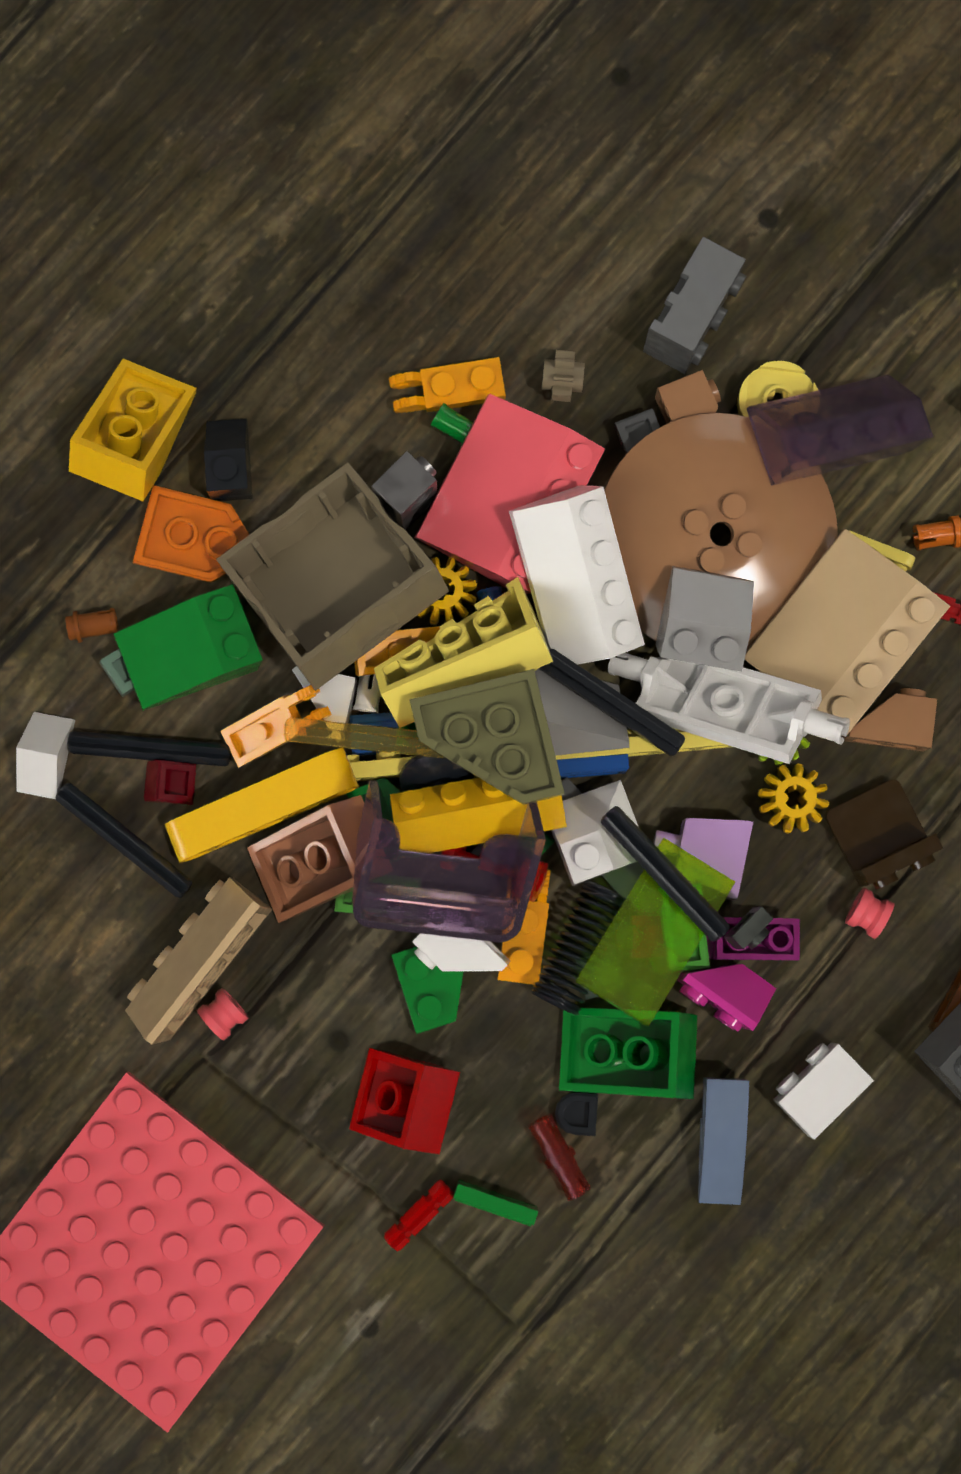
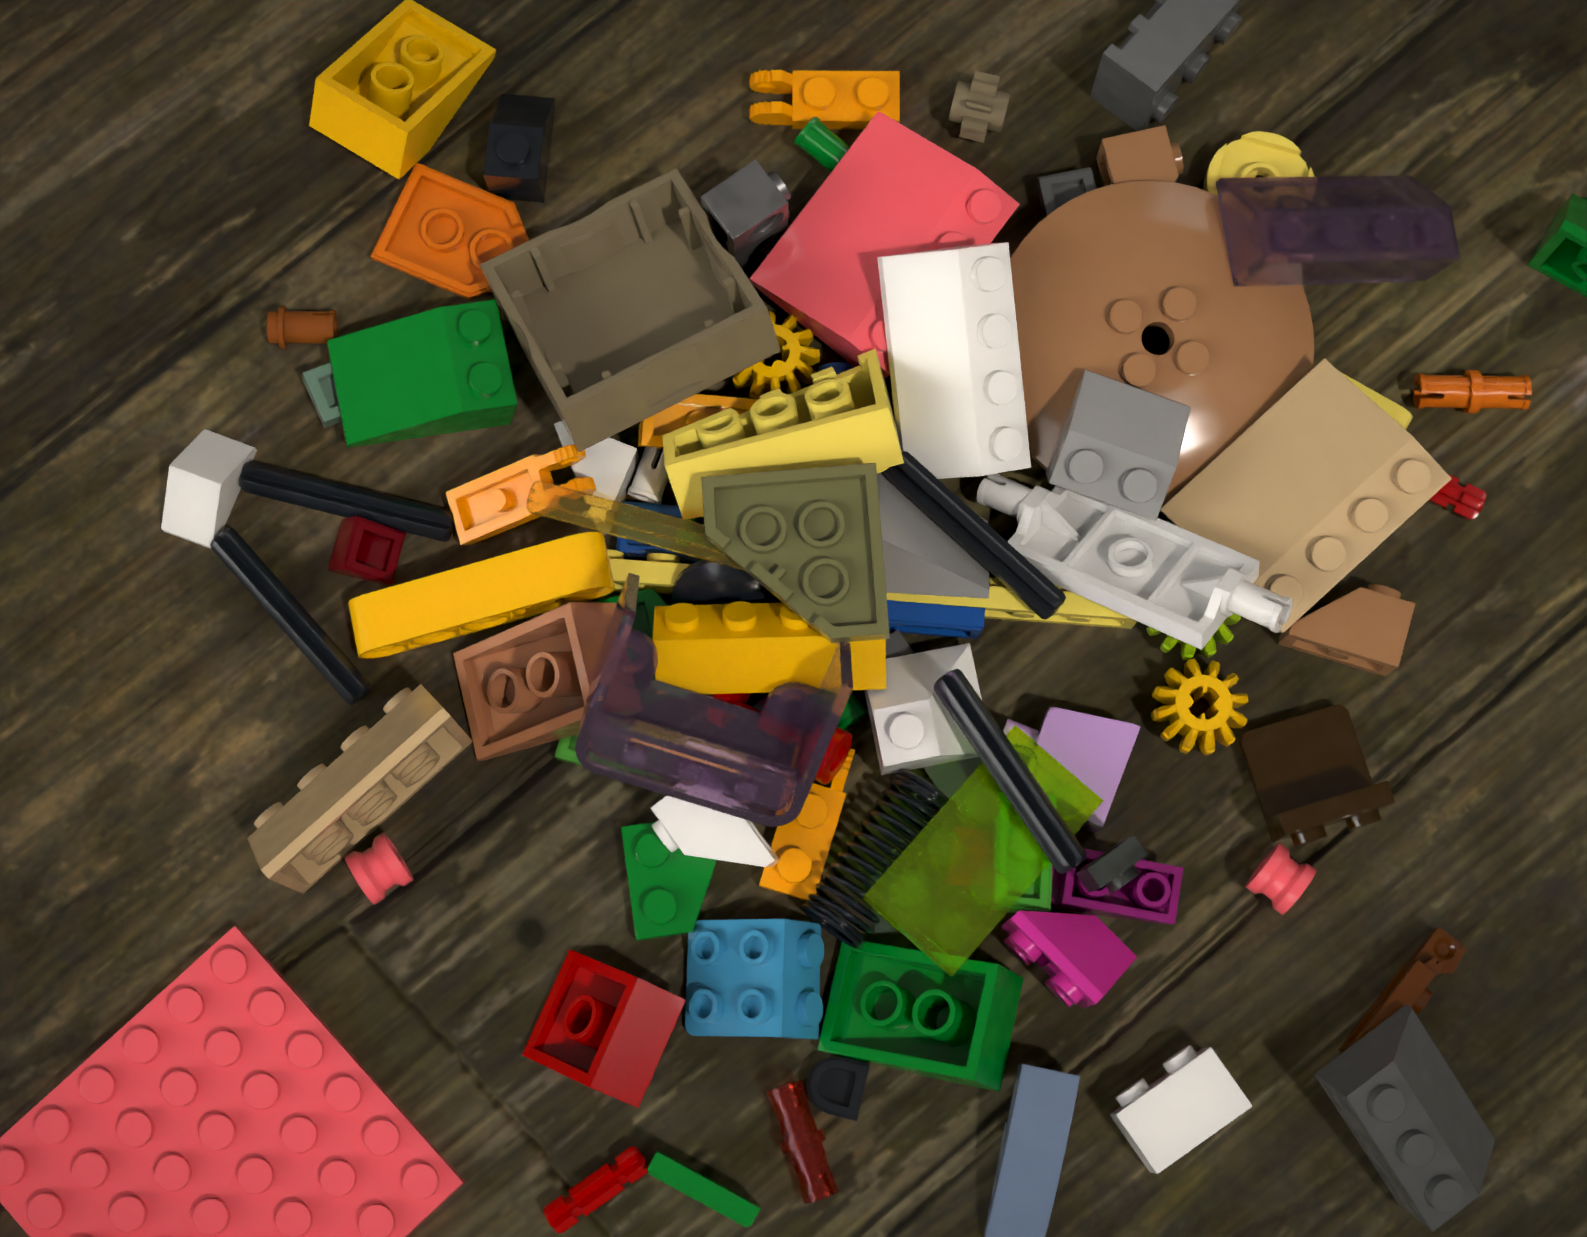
camera: 10 degrees right, 5 degrees down
none -> dark azure bracket [685,919,824,1039]

